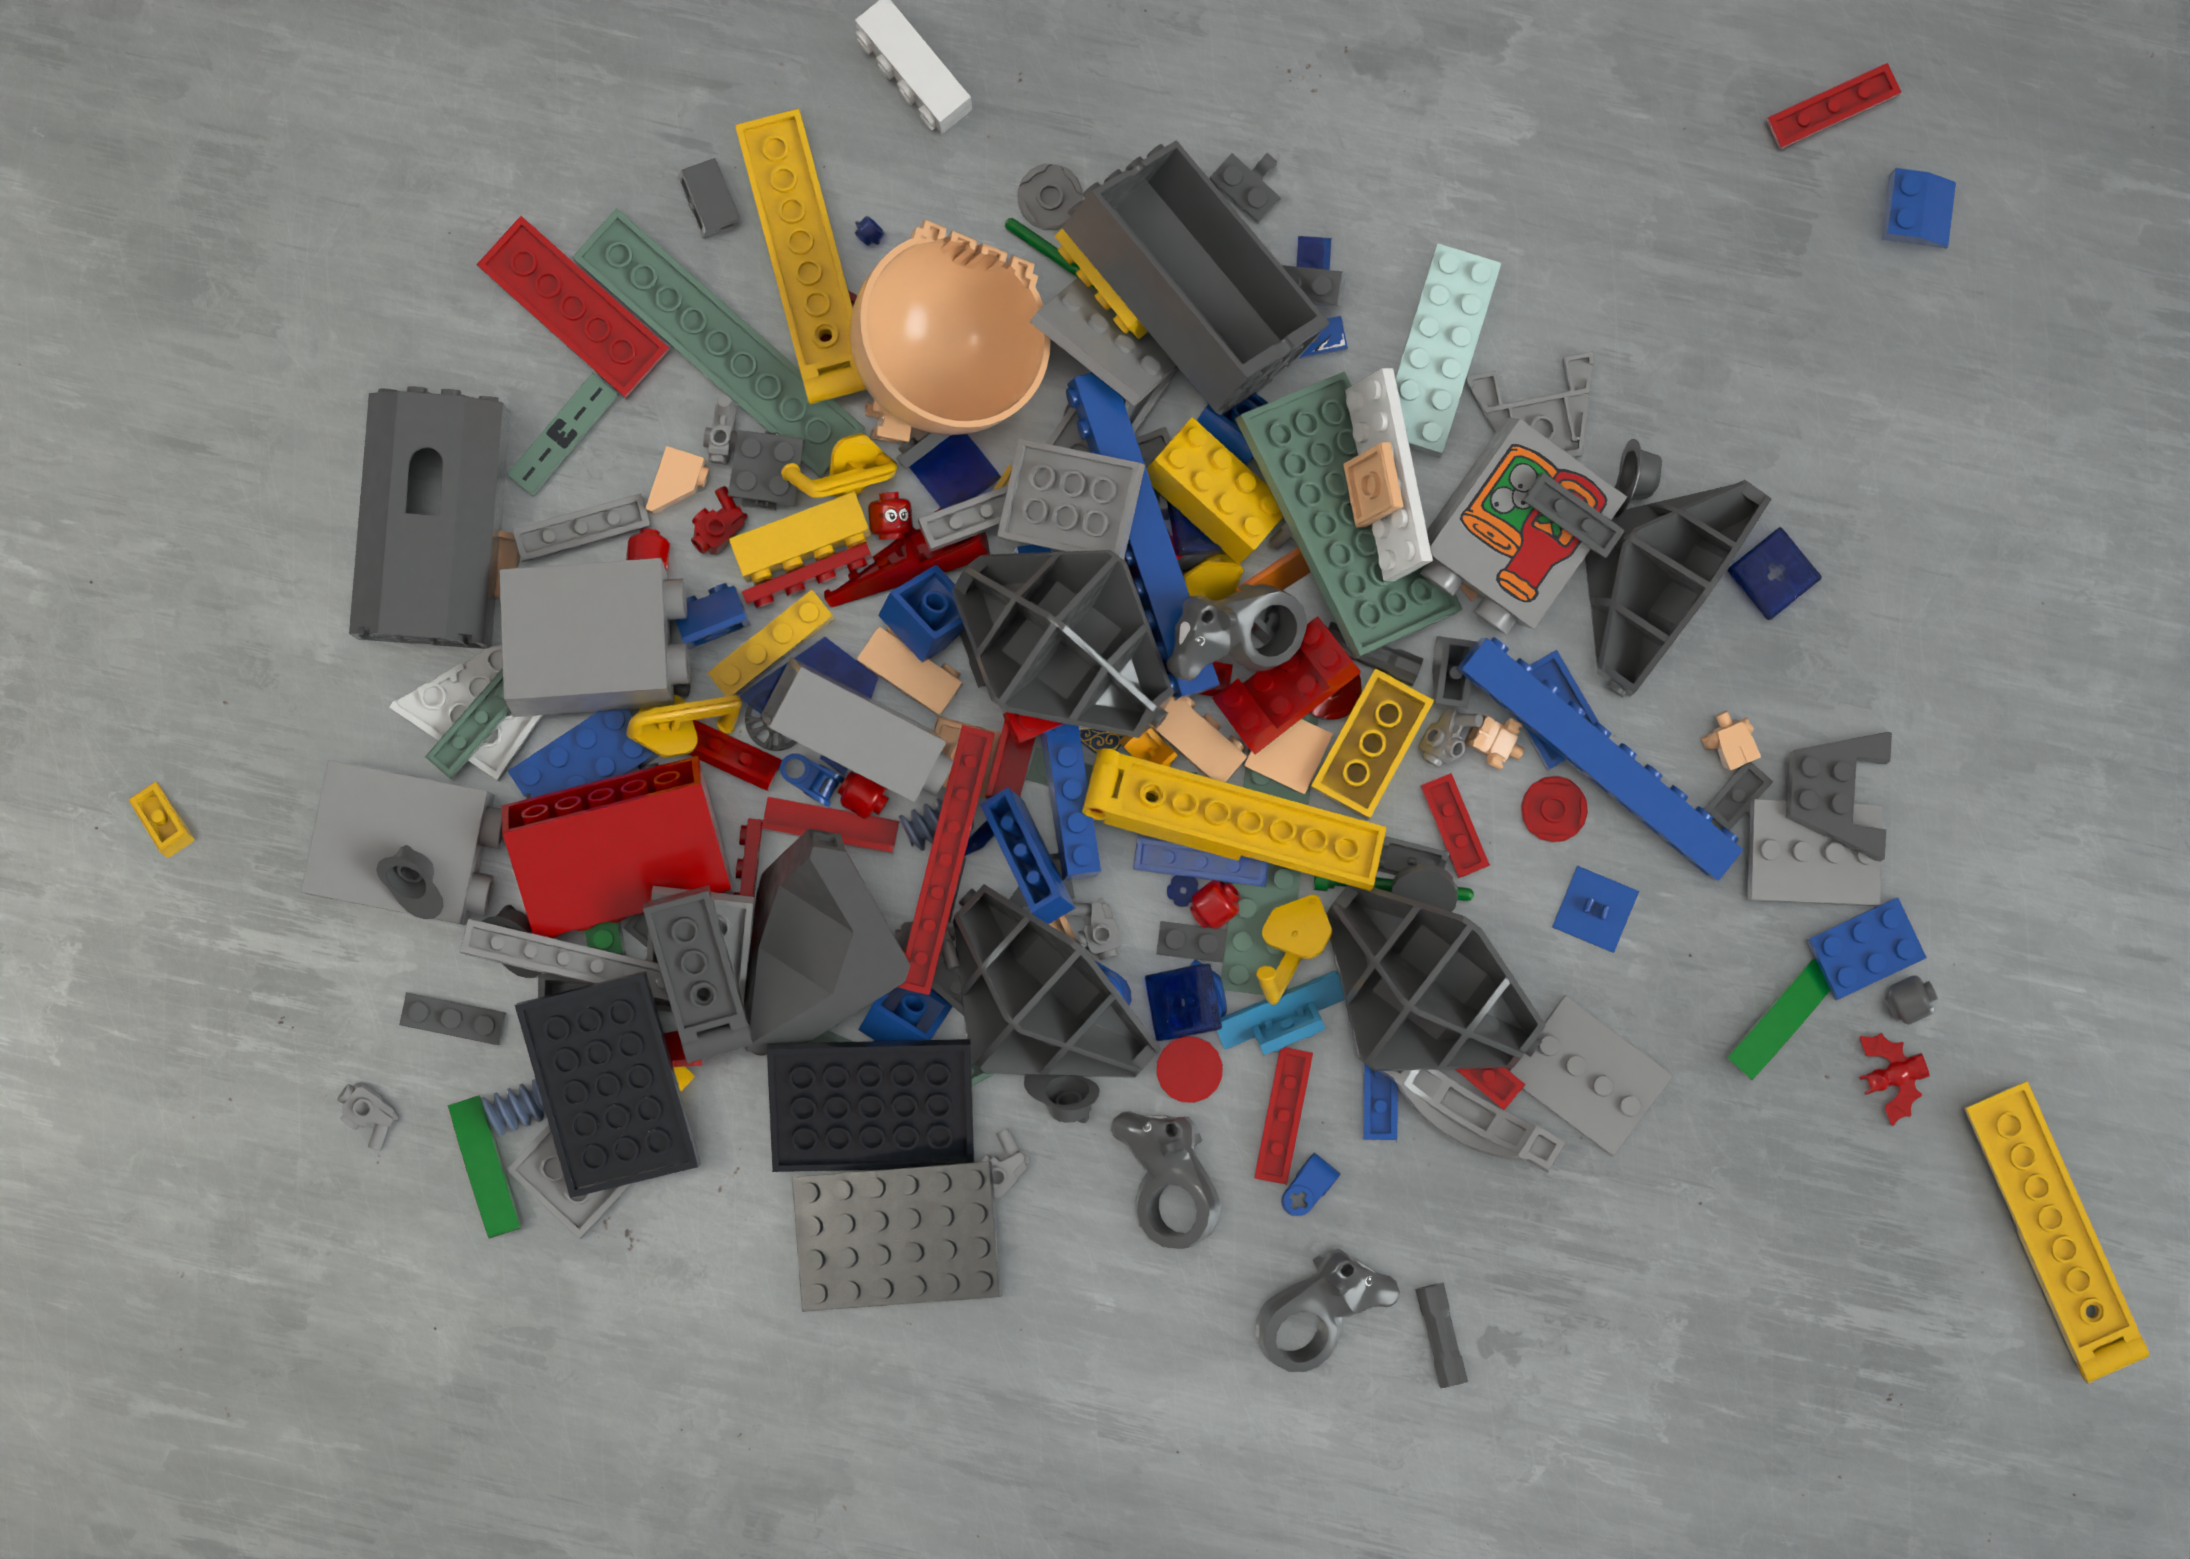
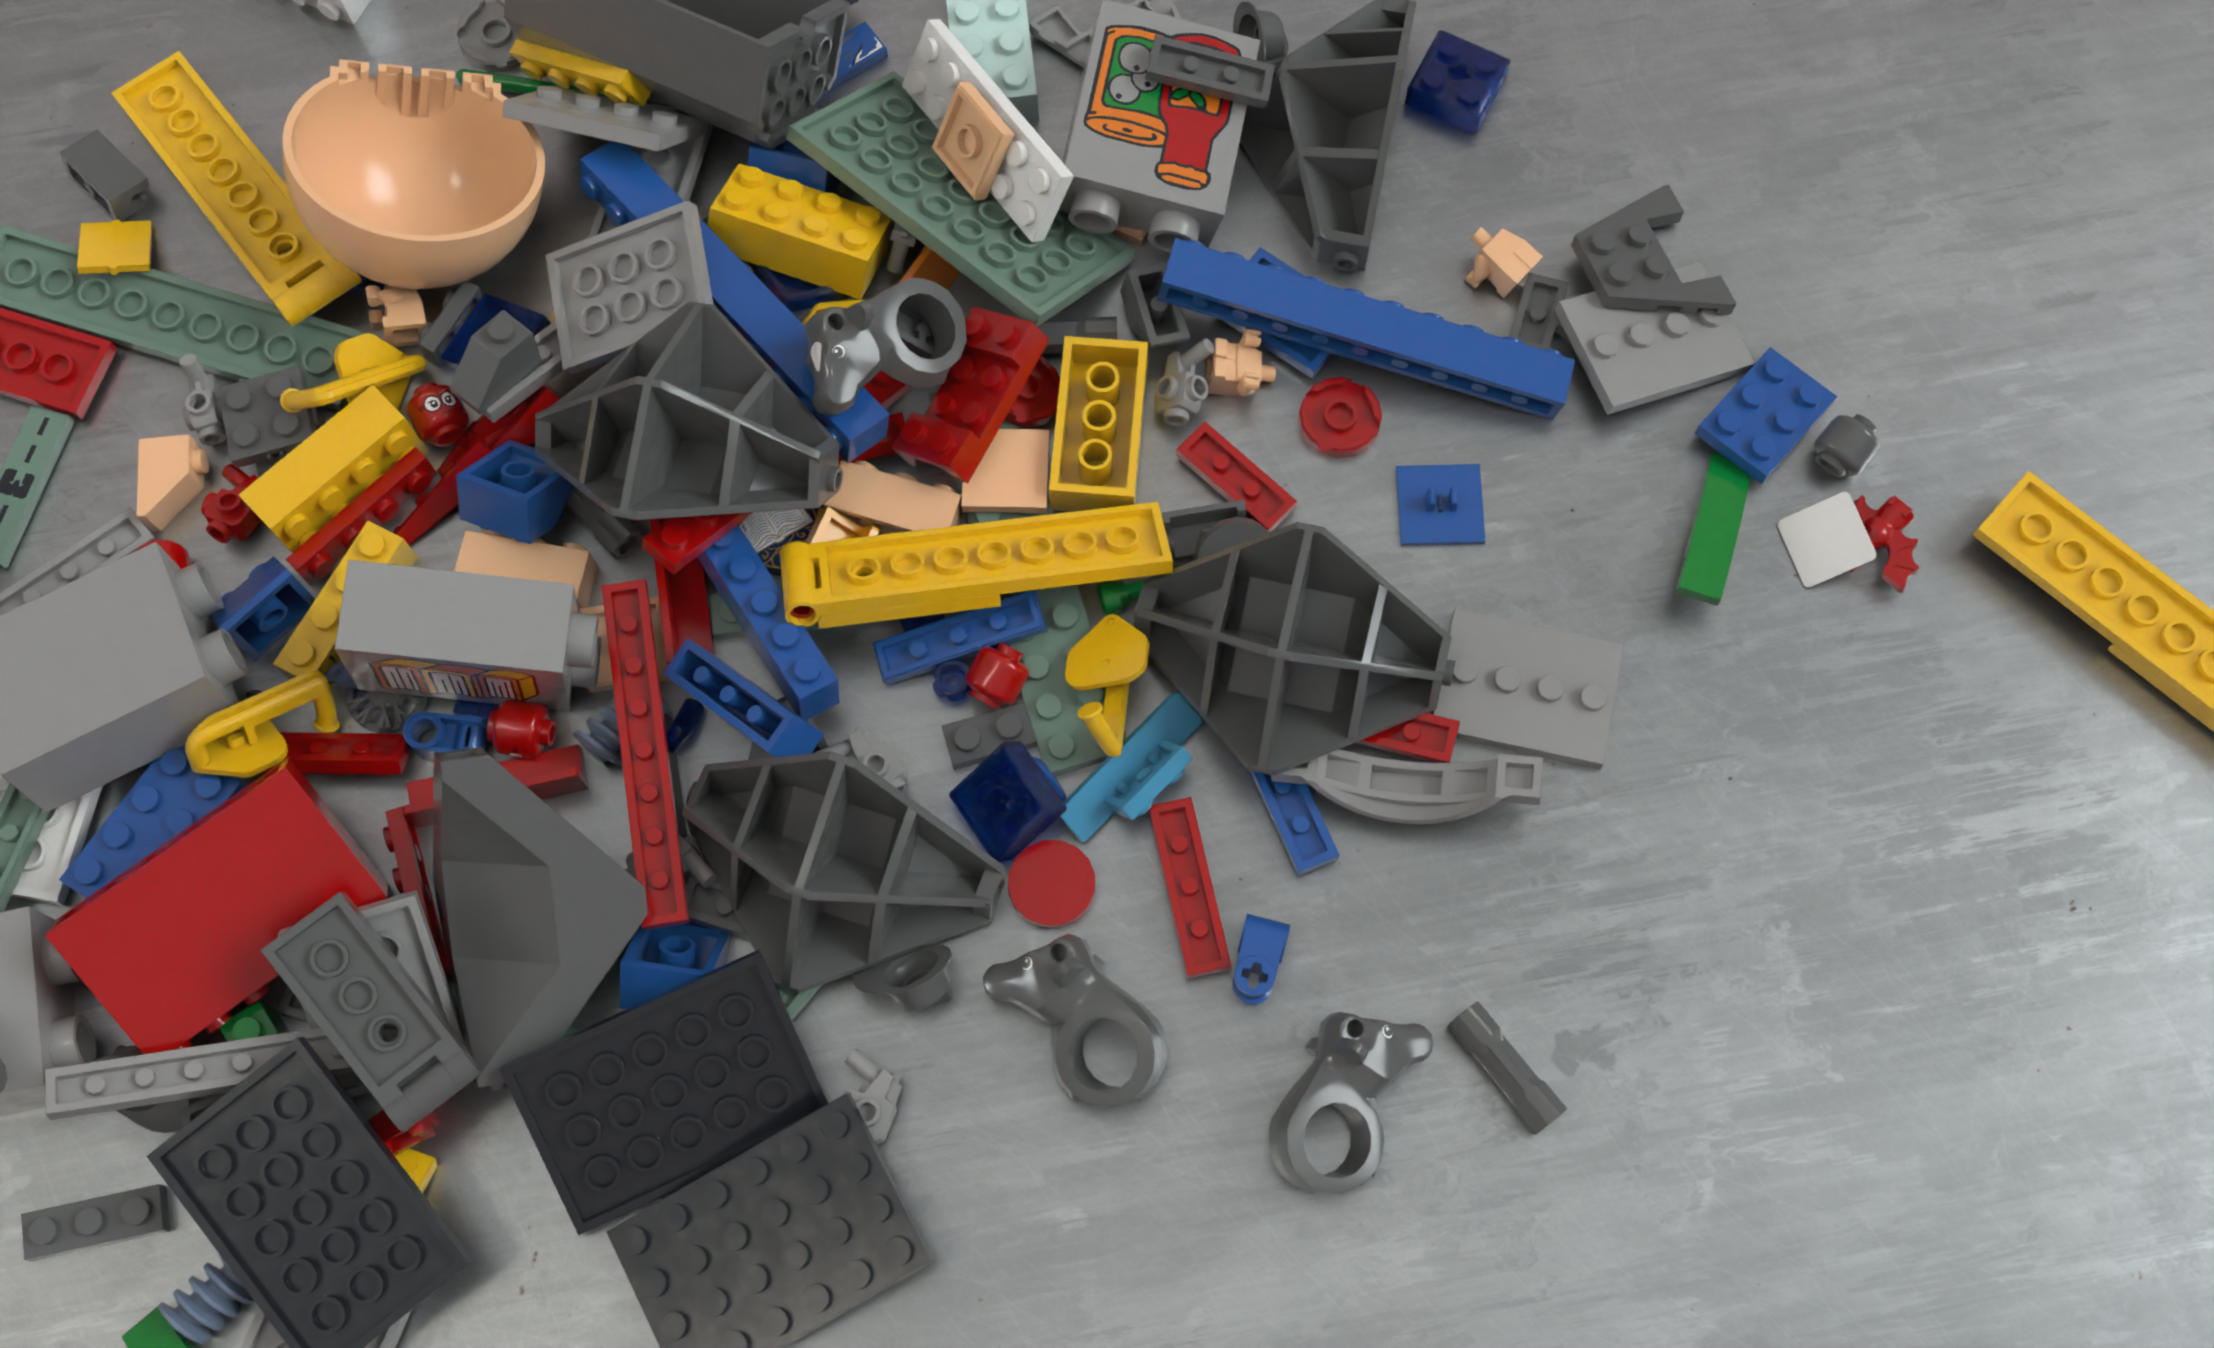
camera: 20 degrees left, 15 degrees down
none -> yellow piece [77,219,153,275]
none -> dark grey slope [450,310,542,415]
none -> white sticker [1777,492,1877,588]

